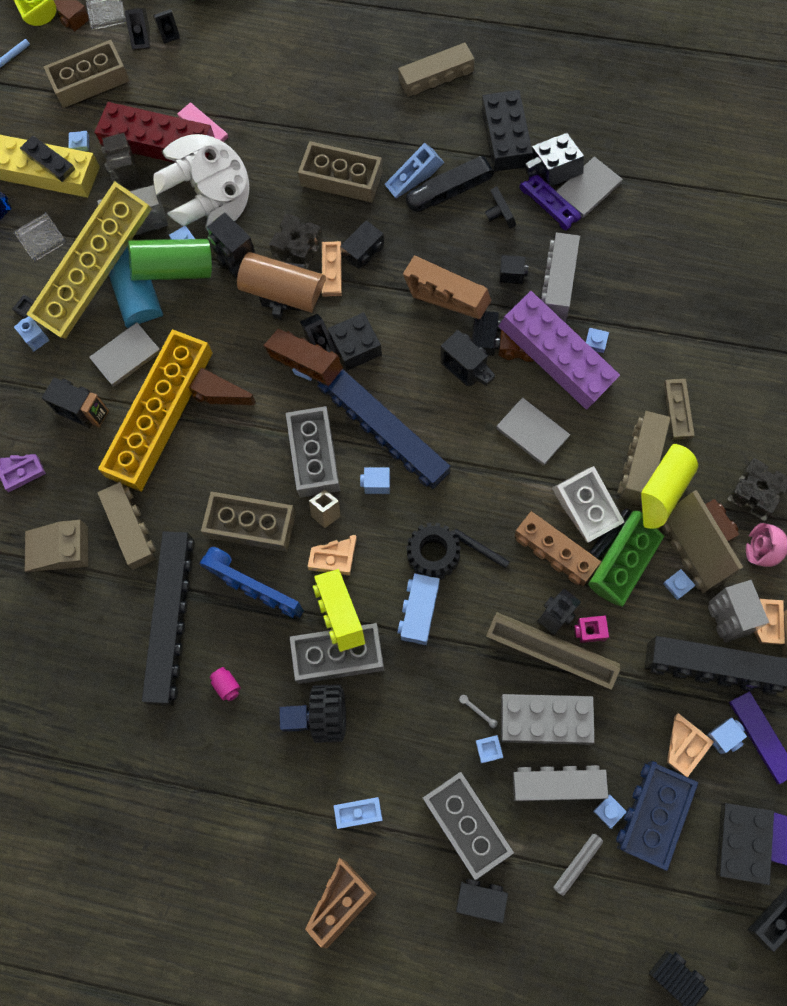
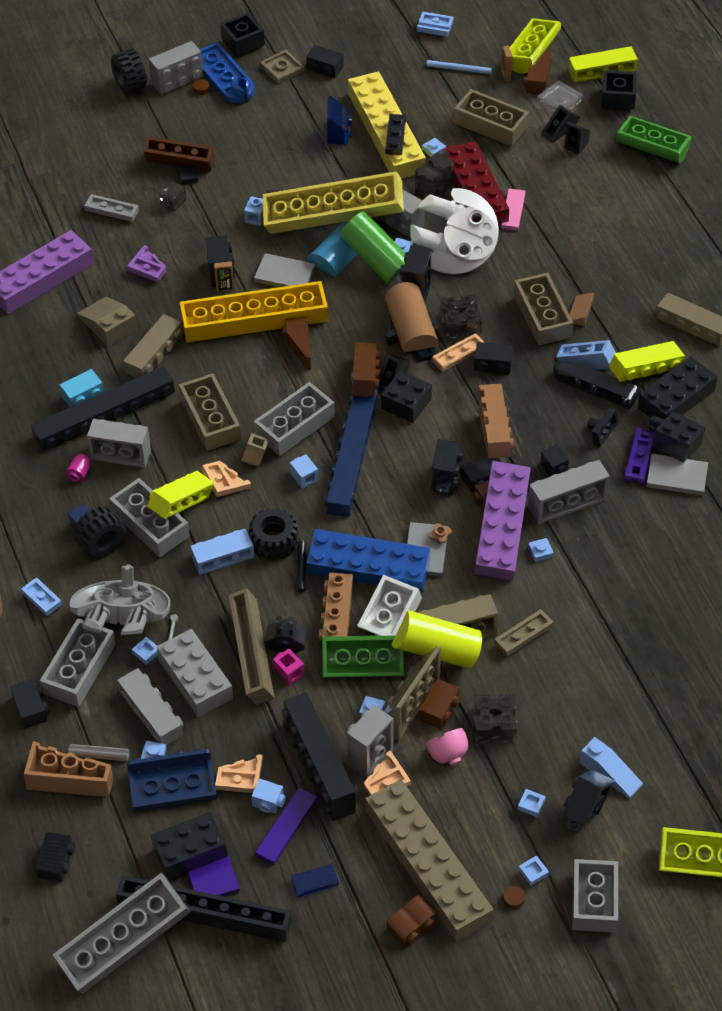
camera: 50 degrees right, 20 degrees down
clear tile [14,213,66,262] -> none
blue plate [199,547,304,618] -> none
none -> medium nougat wedge [24,741,113,797]
none -> medium azure brick [59,369,104,407]
none -> light grey piece [70,564,170,635]
none -> light grey brick [87,419,151,468]
none -> blue brick [307,529,430,593]
none -> medium nougat plate [429,523,452,543]
none -> medium nougat tile [501,45,512,82]
none -> medium nougat slope [569,293,594,326]
none -> neon yellow brick [609,341,685,382]

